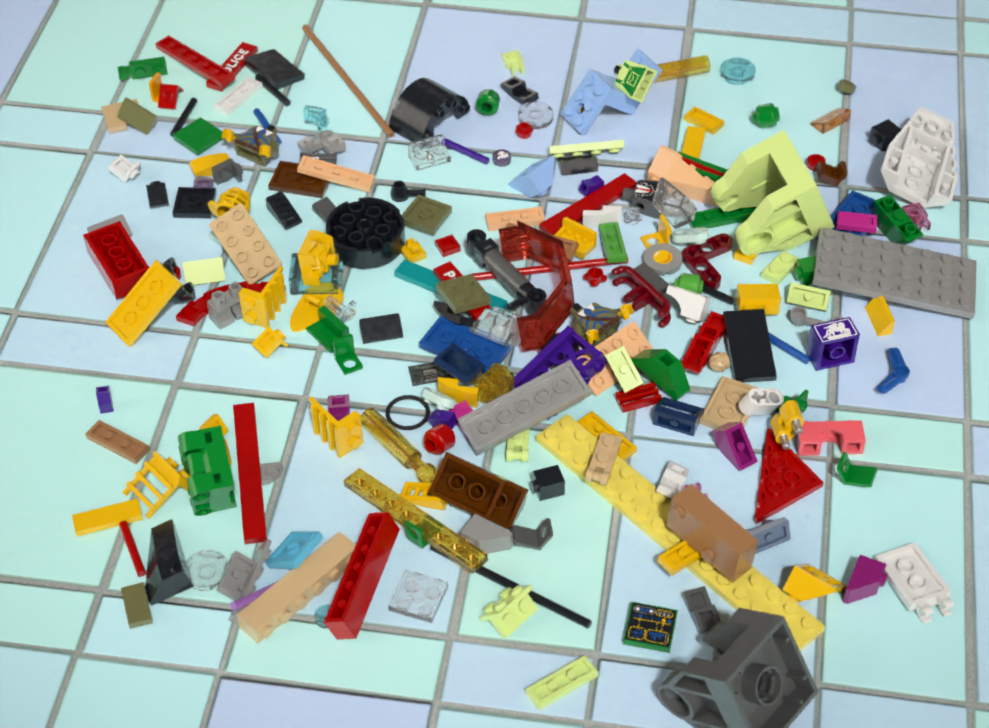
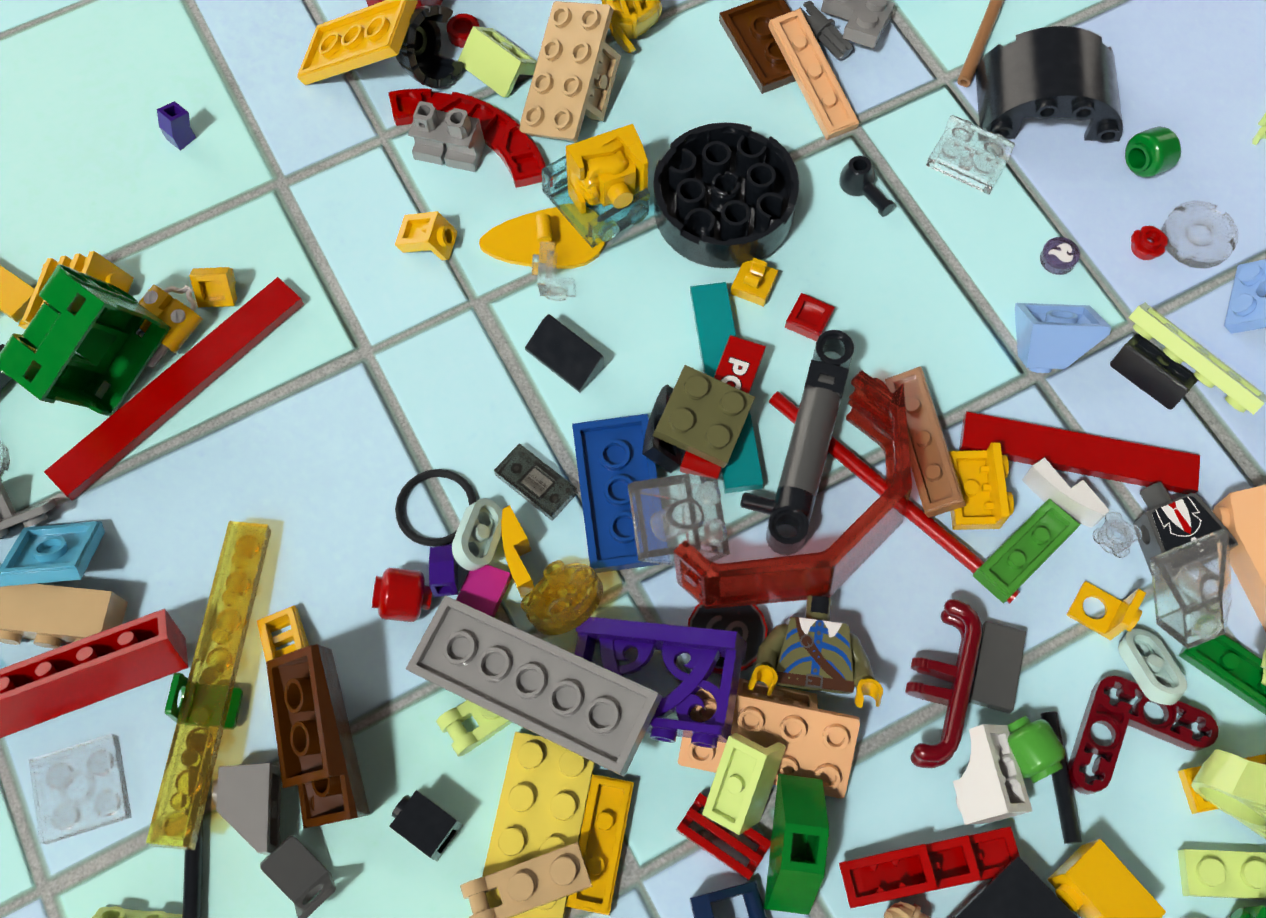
camera: 55 degrees right, 20 degrees up
medium nougat tile [85,420,150,465] -> none
yellow plate [239,266,287,328] -> none
light grey tile [260,462,283,486] -> none
black slope [266,191,302,230] -> none
green panel [306,305,349,353] -> none
yellow plate [308,397,363,458] -> none
dark grey bracket [312,196,336,222] -> none
magenta slope [328,394,350,421] -> none
green bracket [333,334,363,375] -> none
clear yellow piece [361,407,437,483] -> none
olive plate [401,194,452,235] -> none
dark blue tile [433,343,486,386] -> none
dark purple bar [440,137,490,165] -> none
light nougat tile [485,206,545,231] -> none
black slope [501,76,539,106] -> none
dark purple piece [579,175,604,196] -> none
red plate [583,267,607,287] -> none
light grey tile [643,243,682,276] -> none

